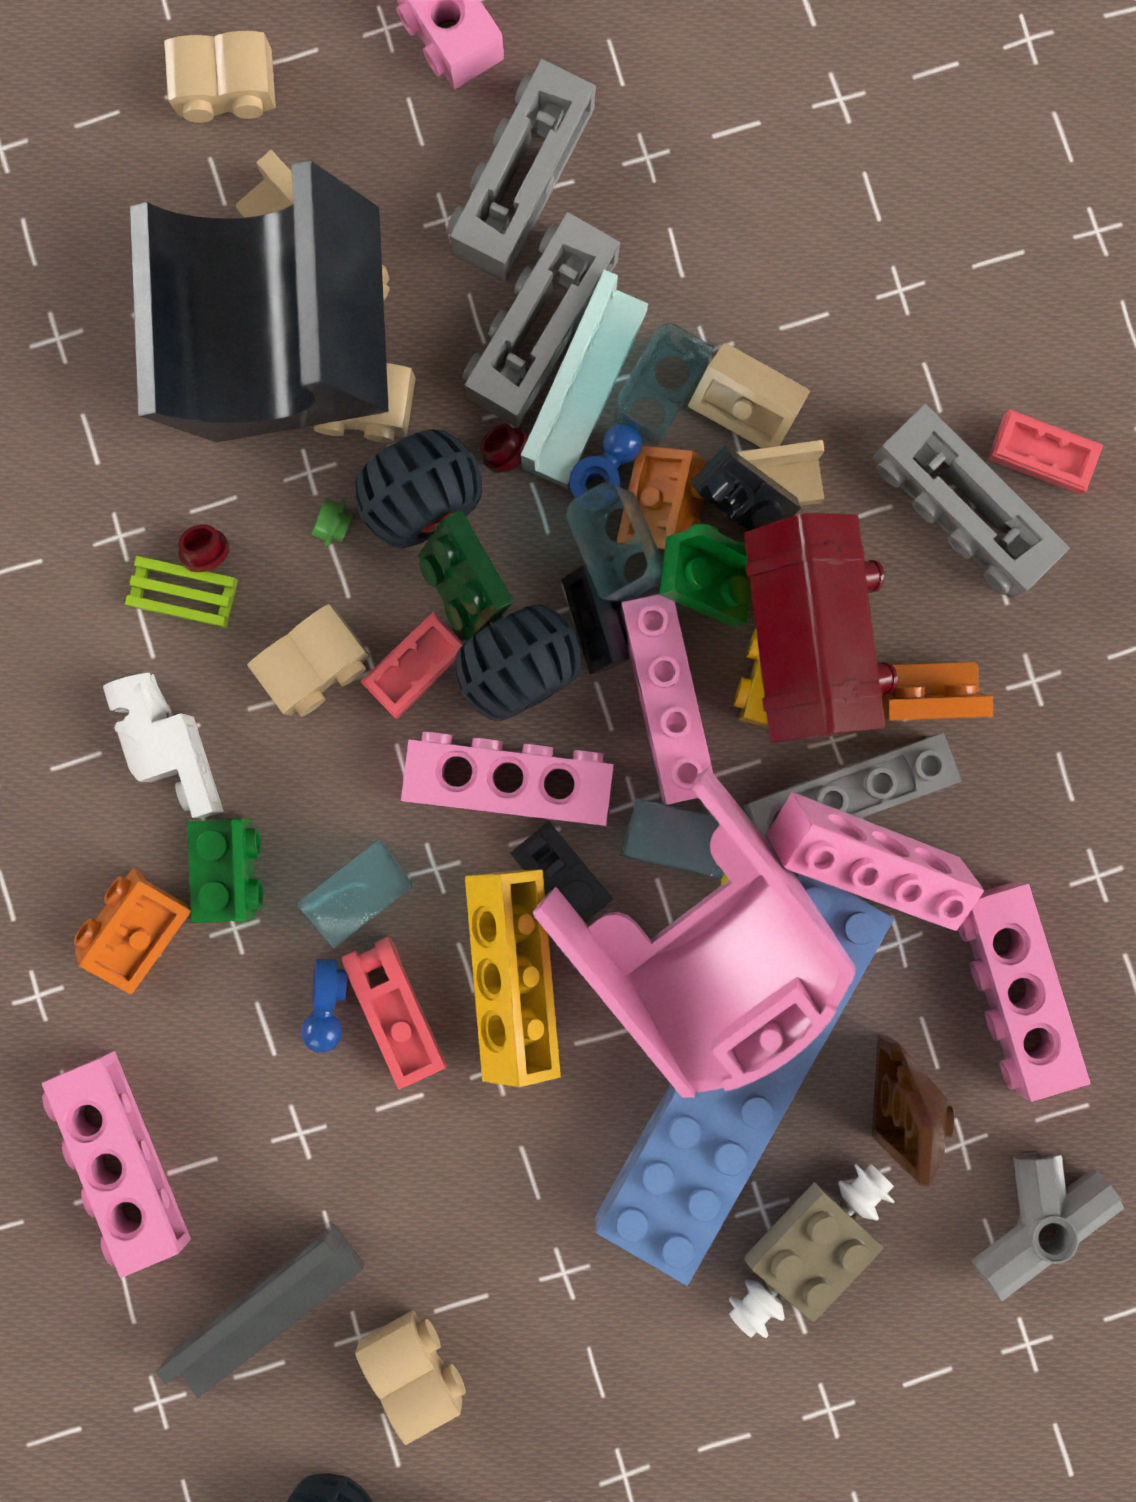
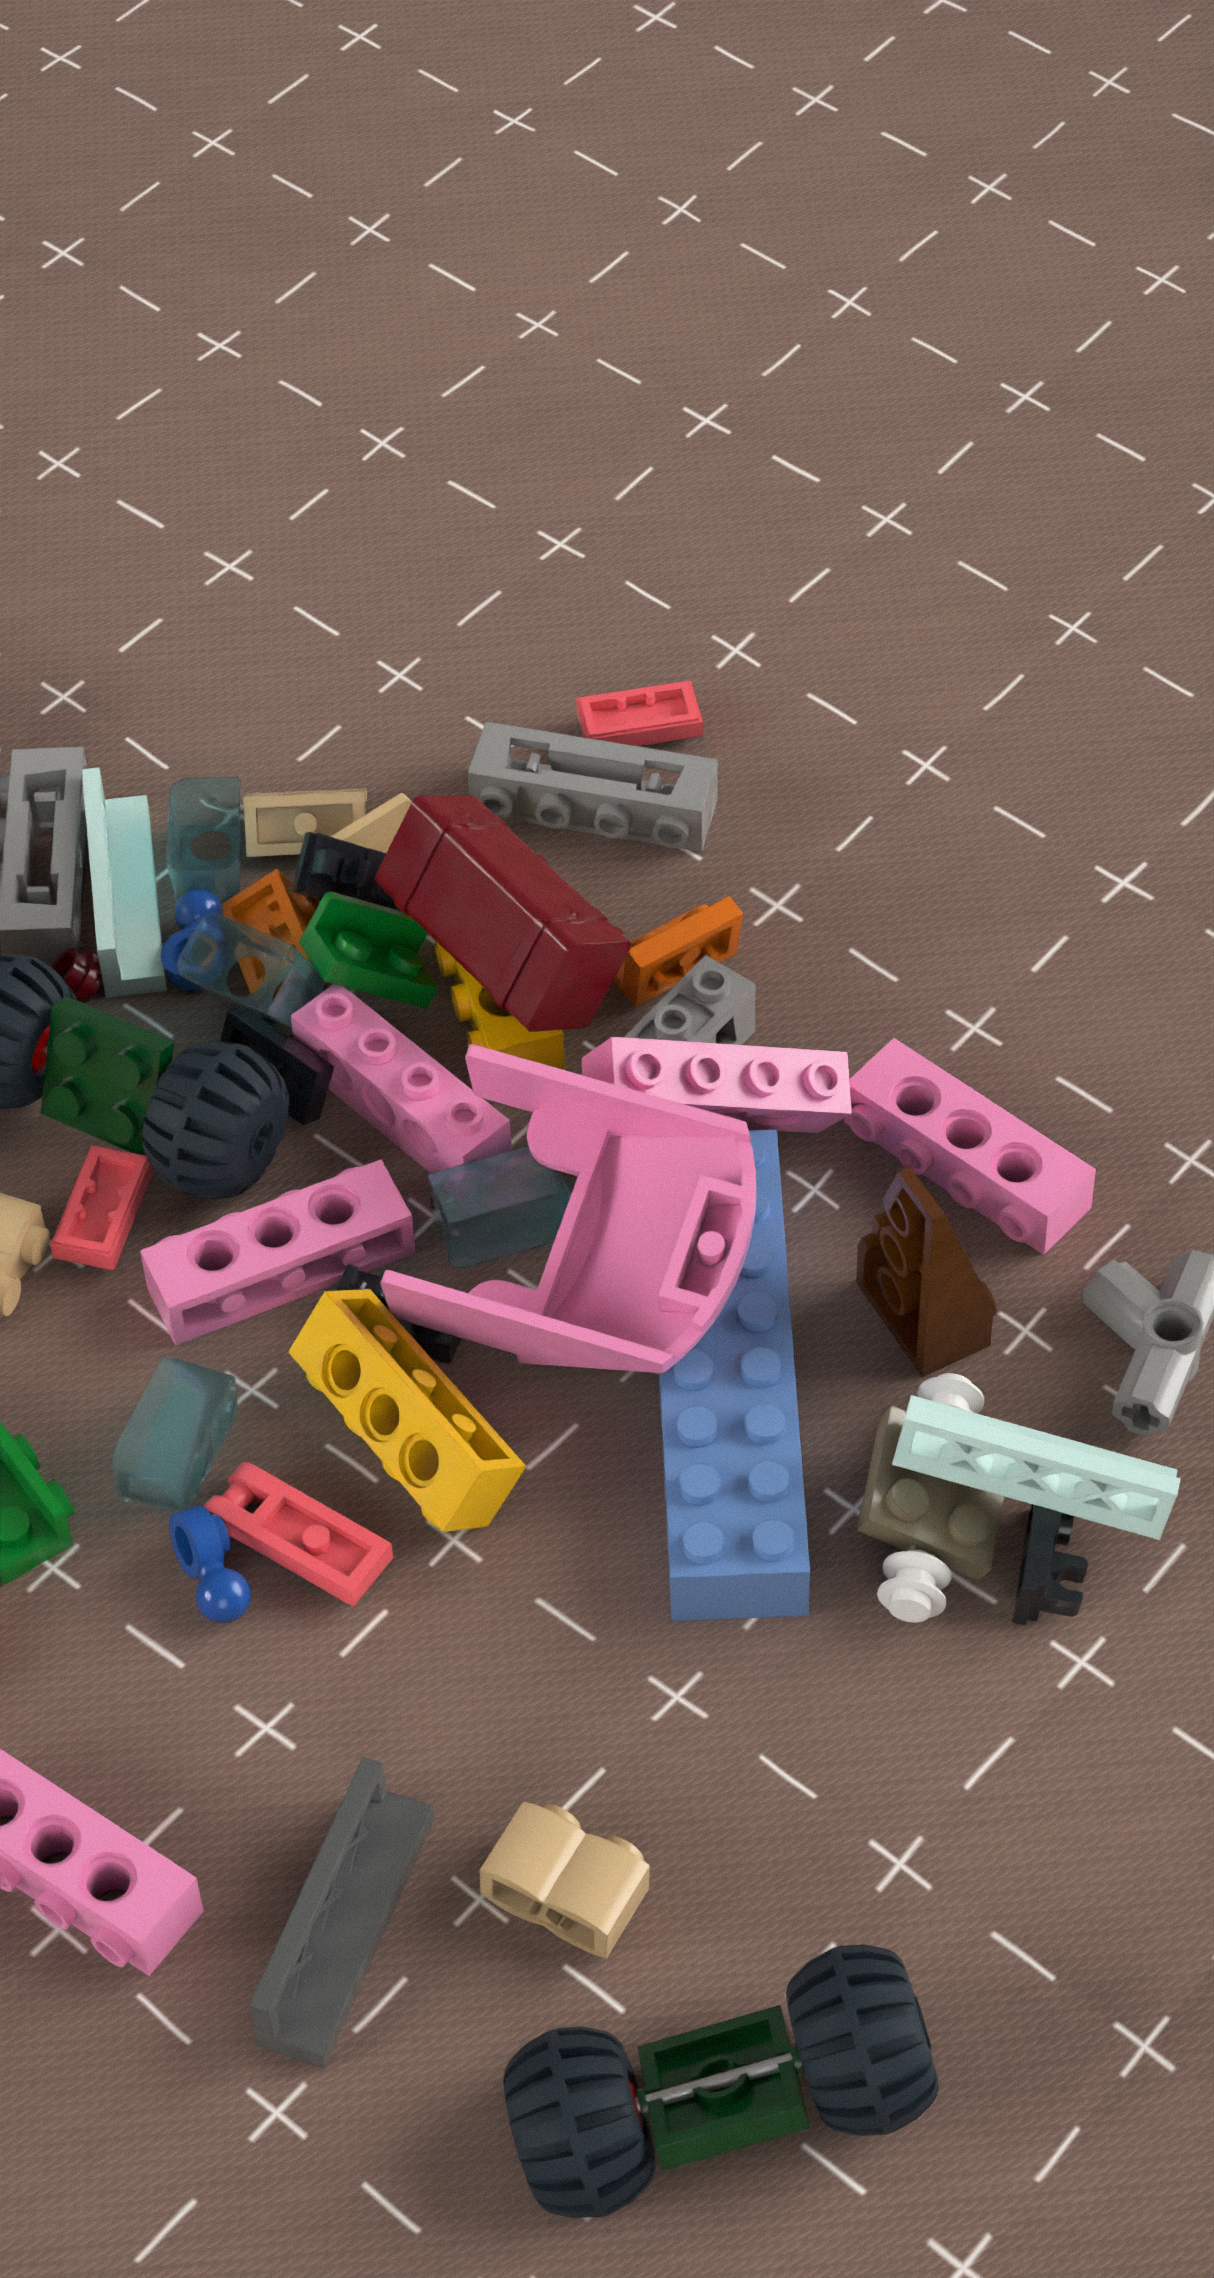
camera: 25 degrees left, 35 degrees down
none -> light aqua fence [892,1395,1181,1540]
none -> black plate [1012,1504,1088,1625]

